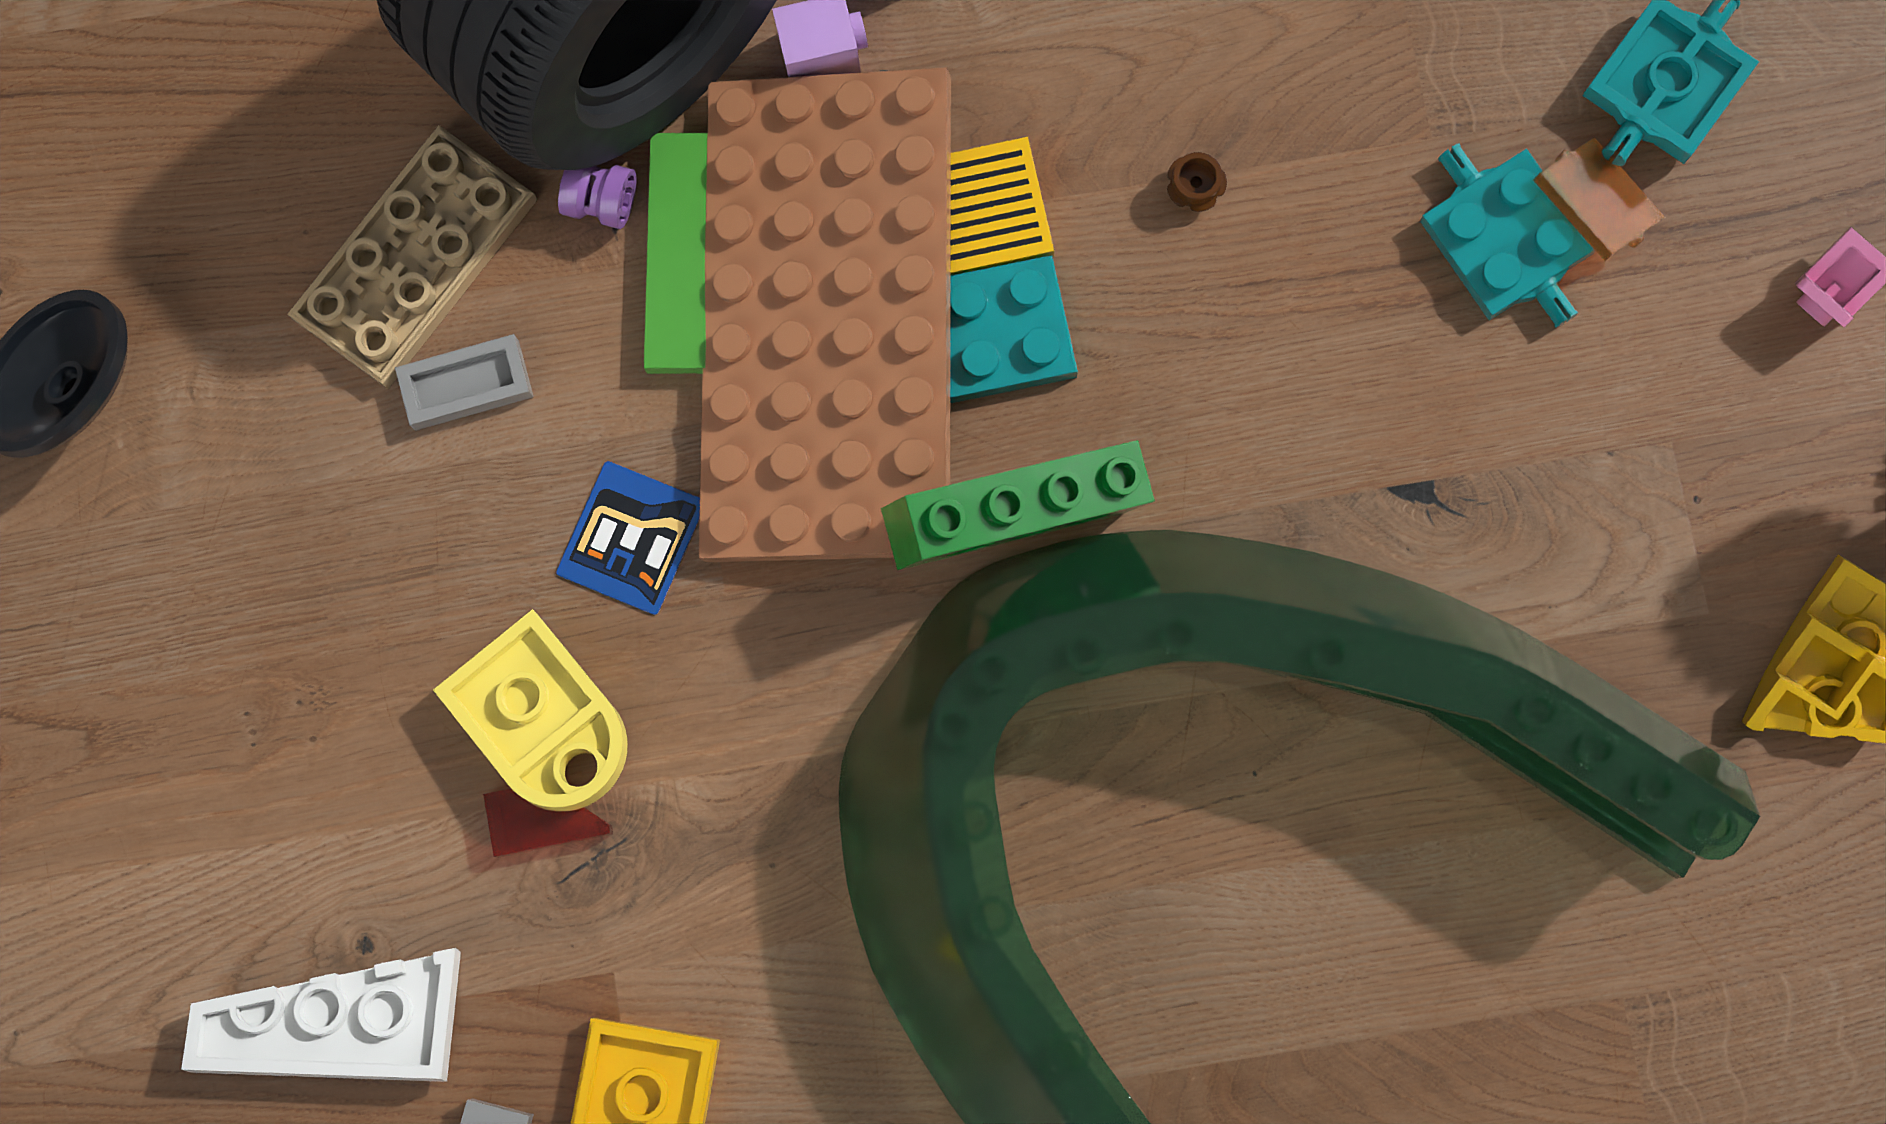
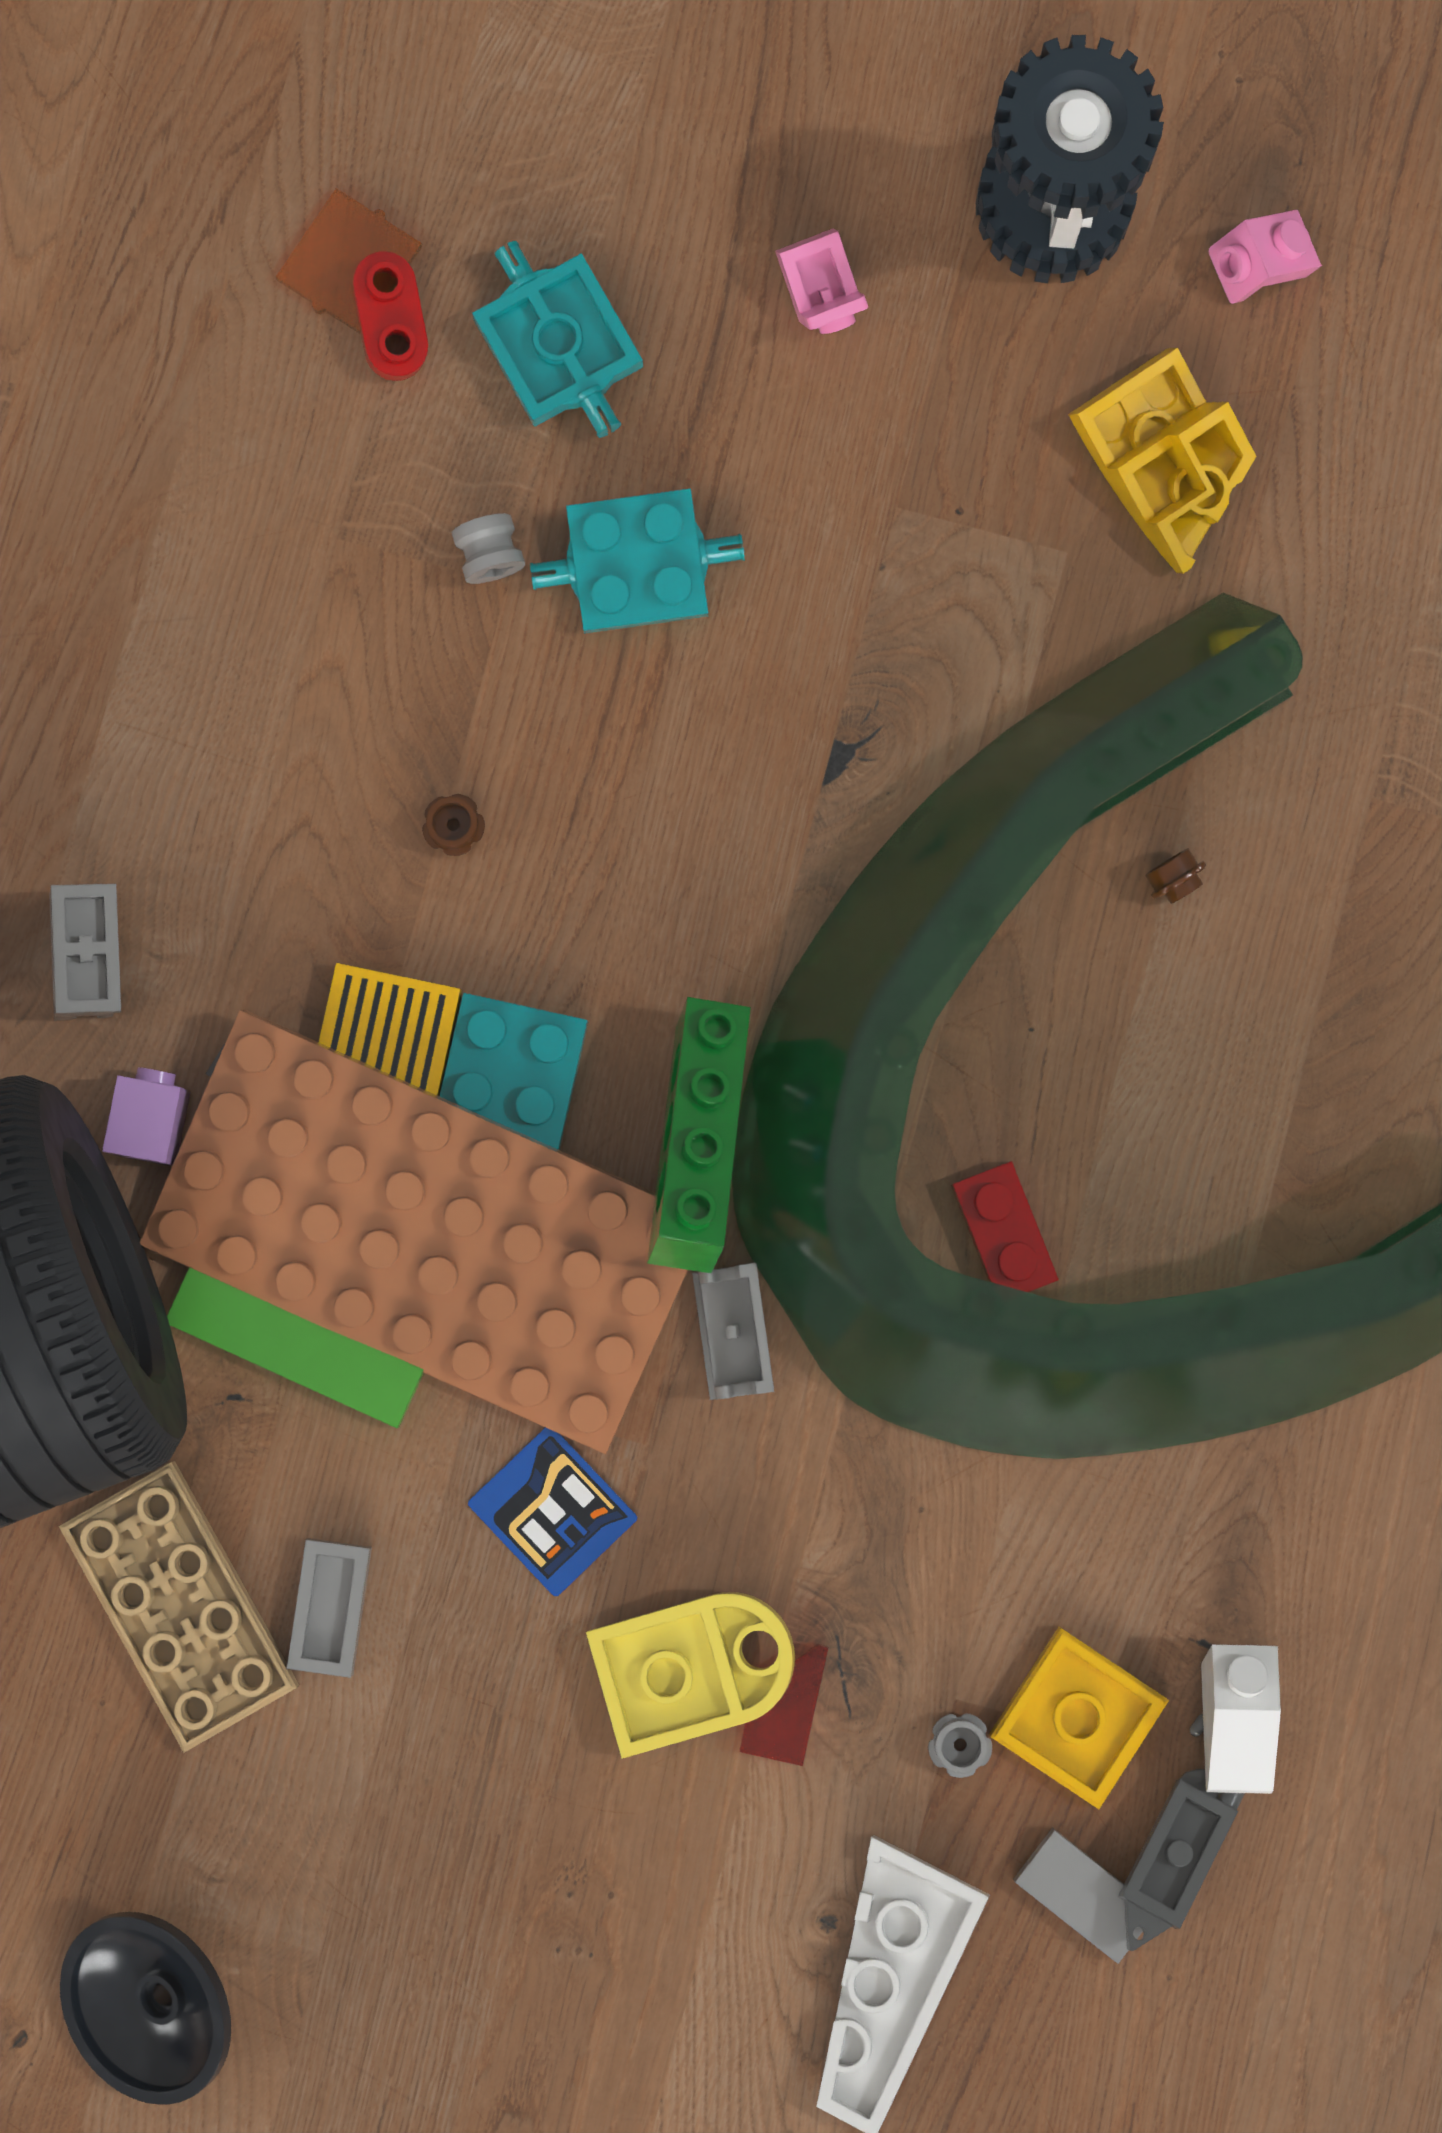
camera: 75 degrees left, 5 degrees up
medium lavender wheel [558,165,636,229] -> none
clear orange piece [1533,137,1665,261] -> none
none -> light grey wheel [451,513,525,584]
none -> light grey hinge [692,1263,774,1400]
none -> light grey plate [928,1713,992,1778]
none -> red plate [951,1161,1059,1304]
none -> reddish brown plate [1145,848,1206,904]

